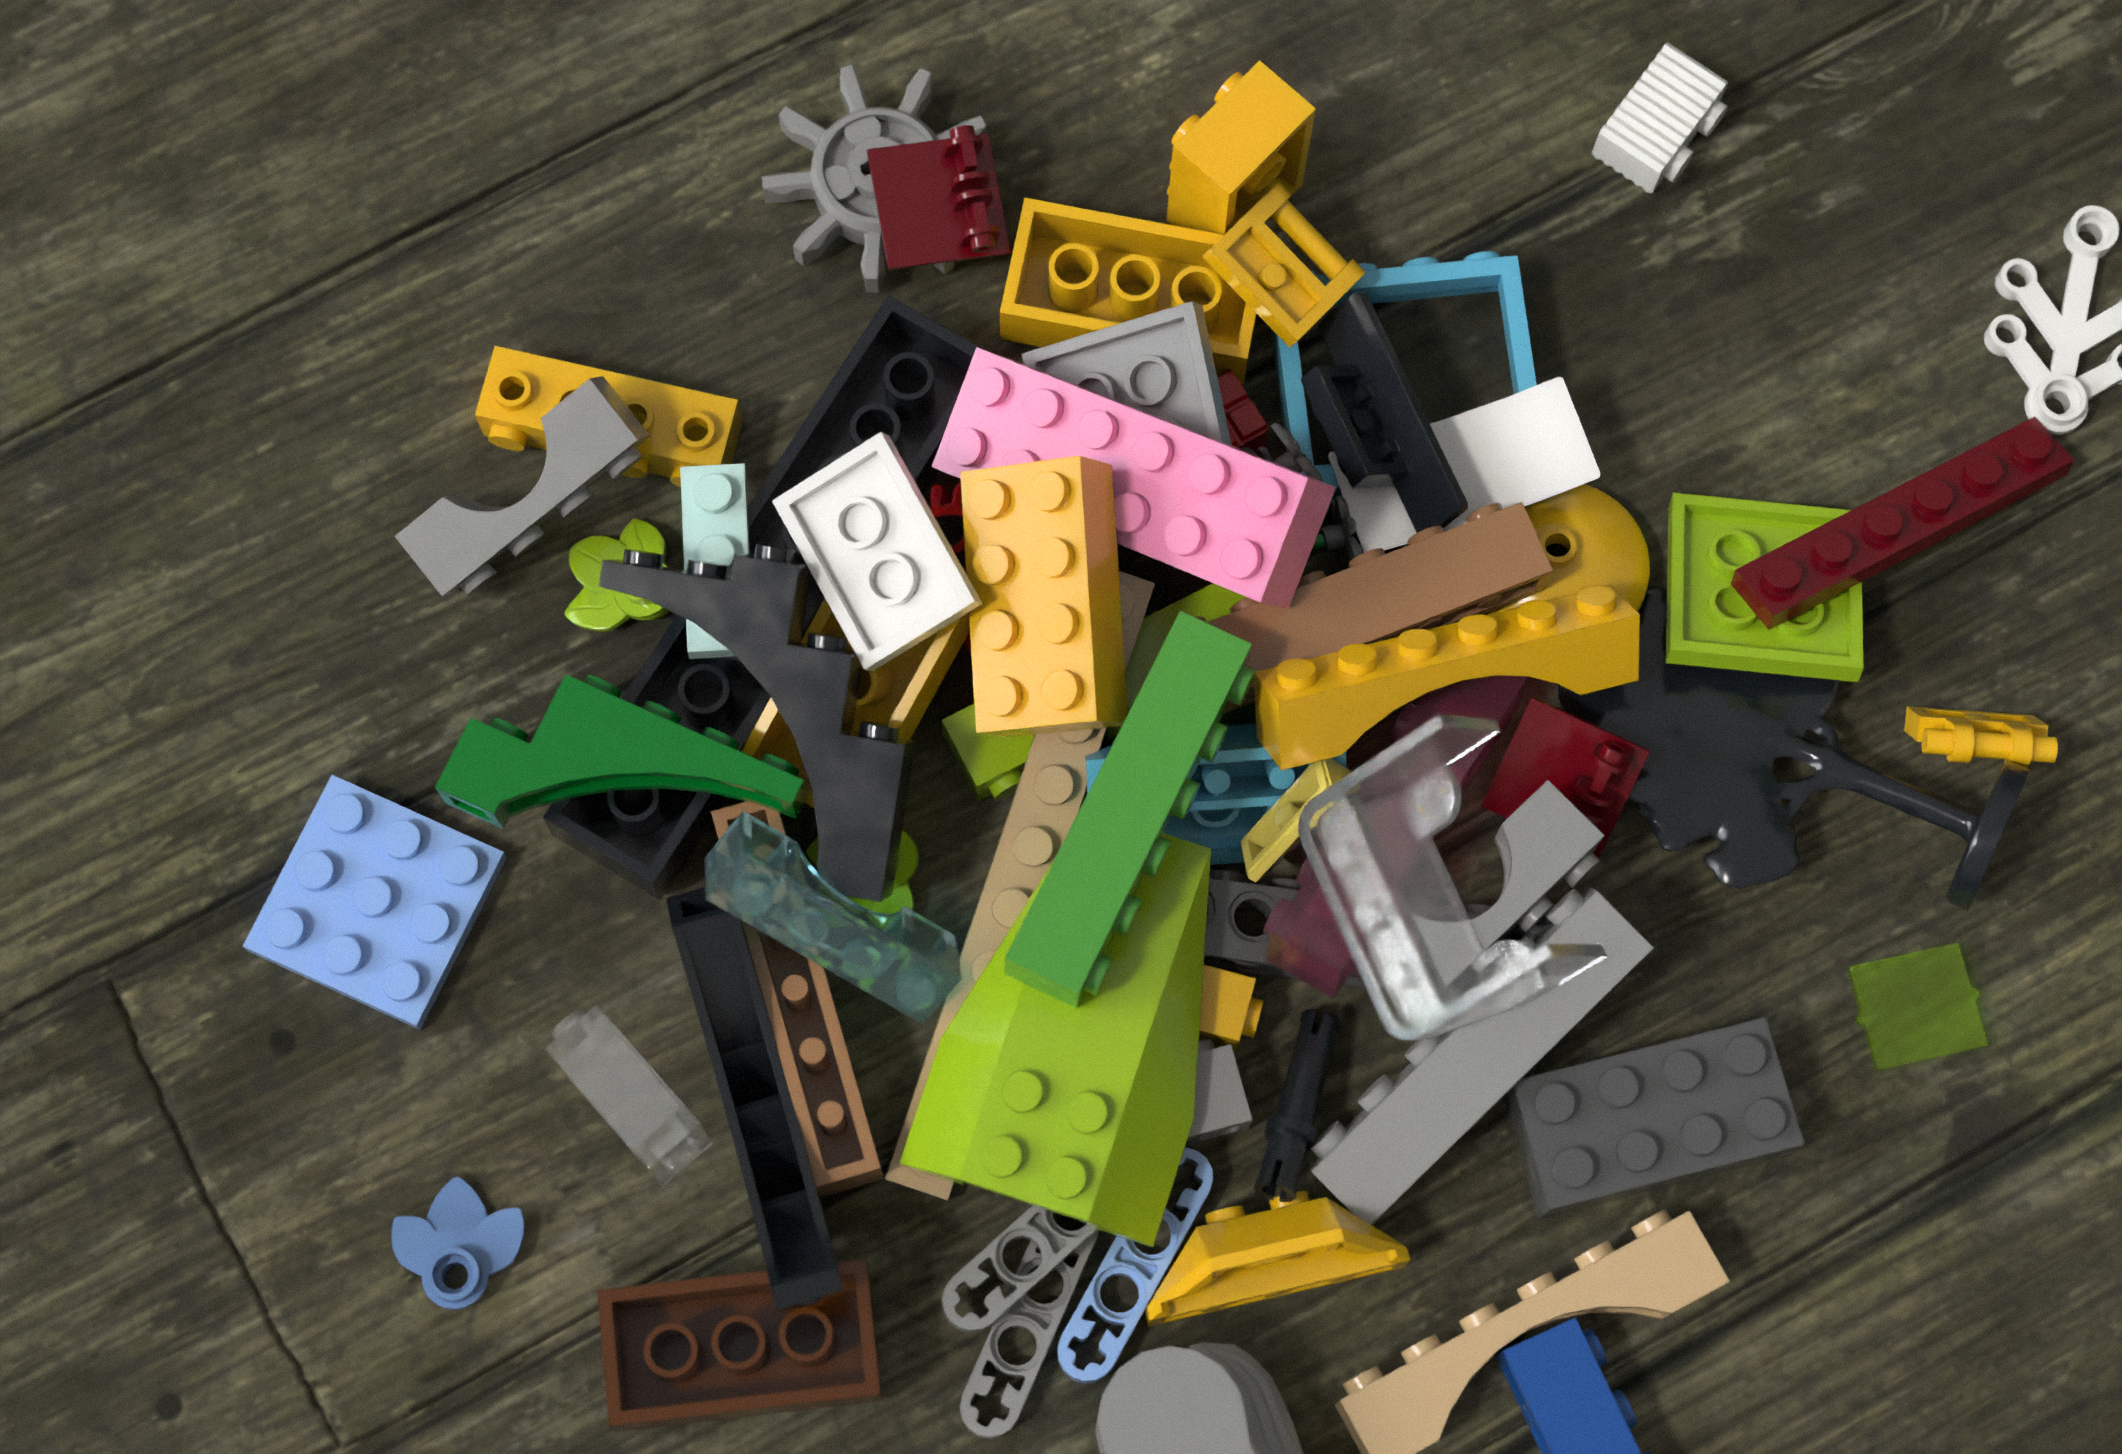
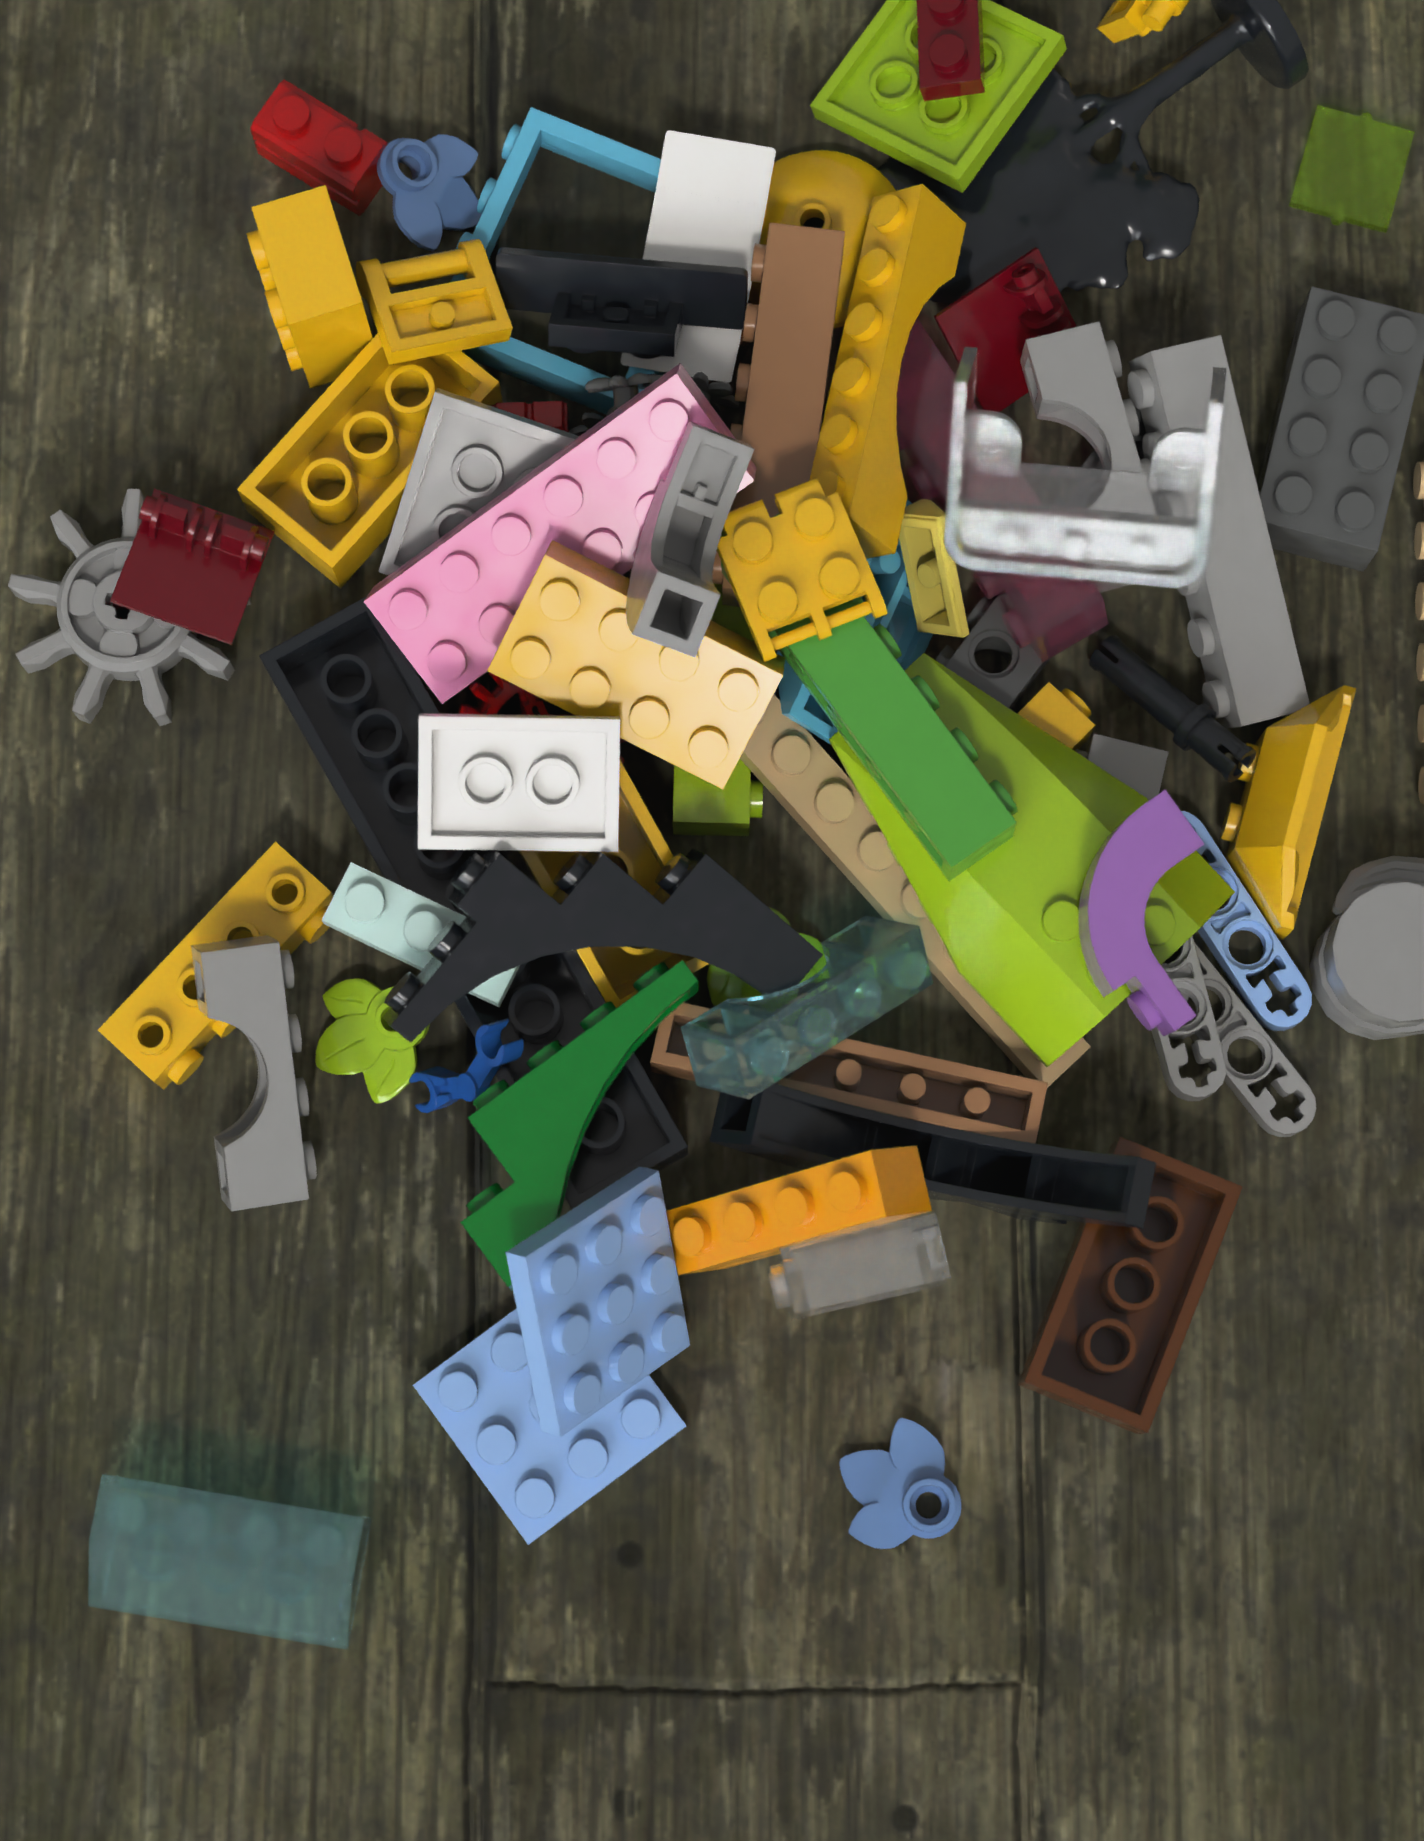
camera: 60 degrees left, 5 degrees up
none -> clear light blue slope [88,1474,372,1650]
none -> red brick [250,79,388,216]
none -> medium blue plate [377,134,482,251]
none -> blue piece [409,1019,524,1113]
none -> light blue plate [506,1166,690,1437]
none -> light grey arch [626,421,754,658]
none -> light orange brick [666,1145,932,1275]
none -> yellow plate [717,478,888,662]
none -> medium lavender arch [1078,790,1204,1036]

